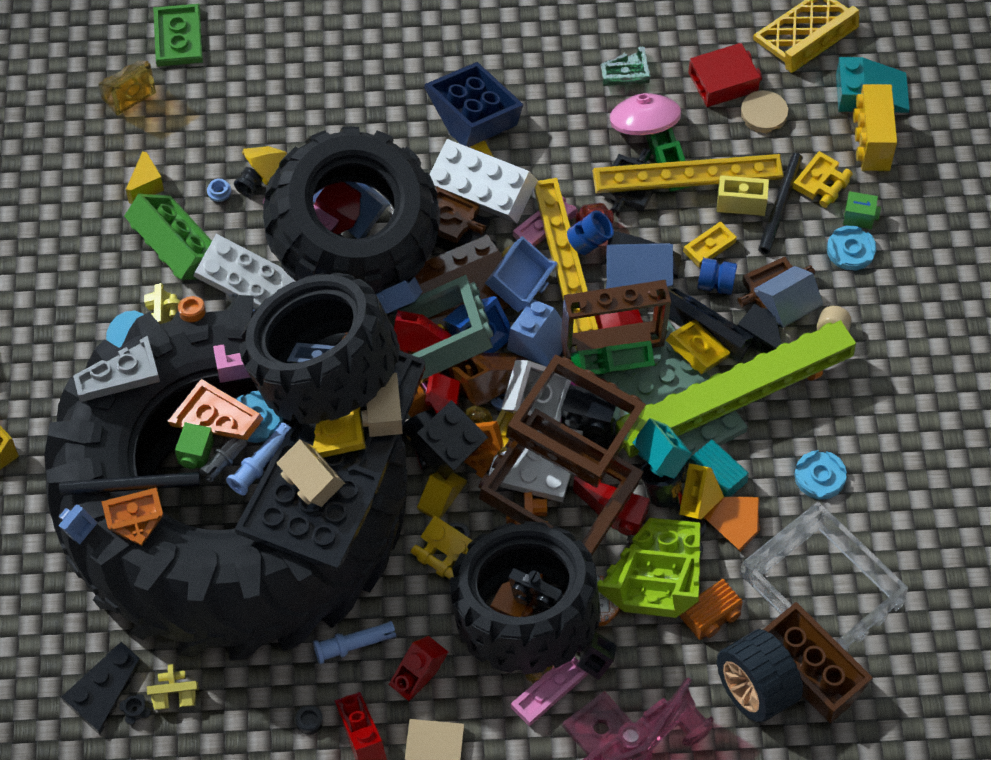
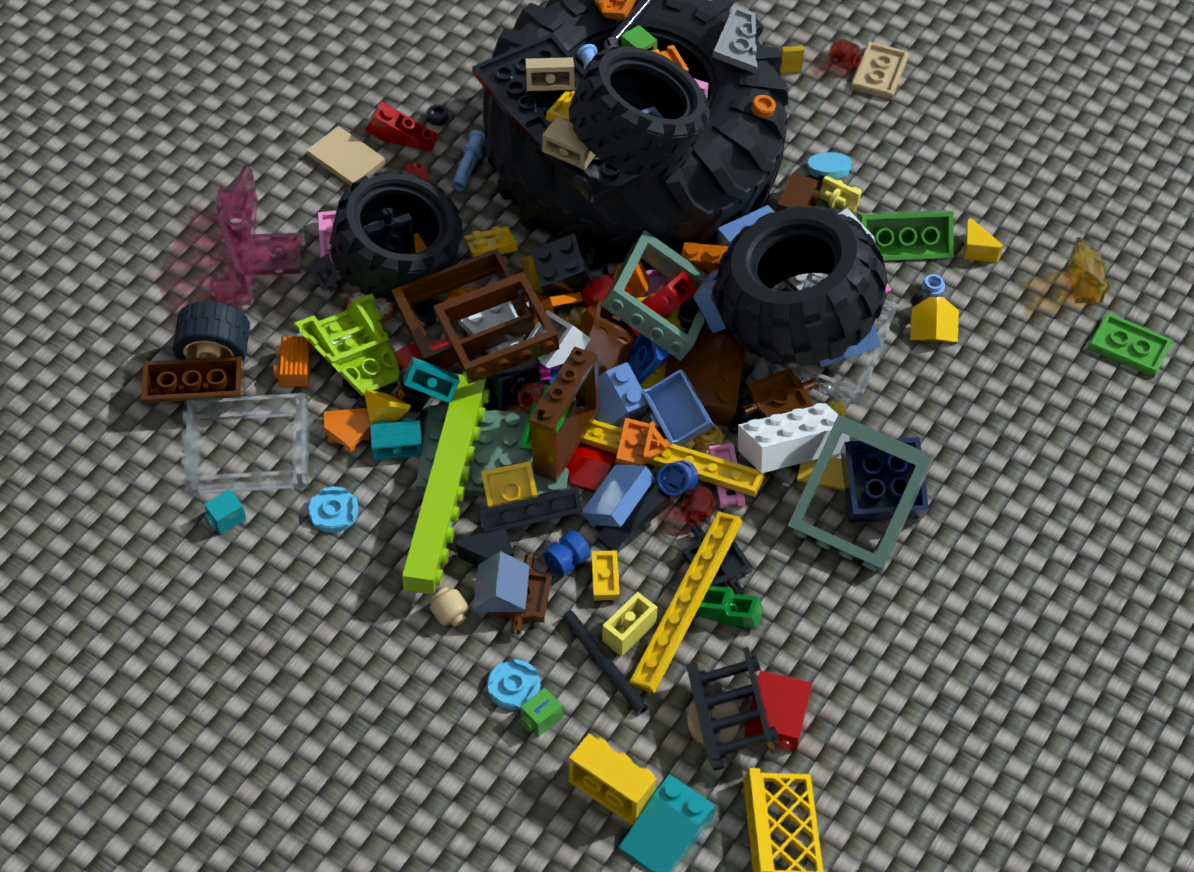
camera: 125 degrees right, 5 degrees down
clear green wing [601,46,650,86] -> none
bright pink dish [610,93,681,135] -> none
yellow plate [793,151,853,208] -> none
none -> teal brick [204,489,246,535]
none -> orange slope [615,418,671,466]
none -> black fence [686,647,779,771]
none -> sand green window [788,414,934,571]

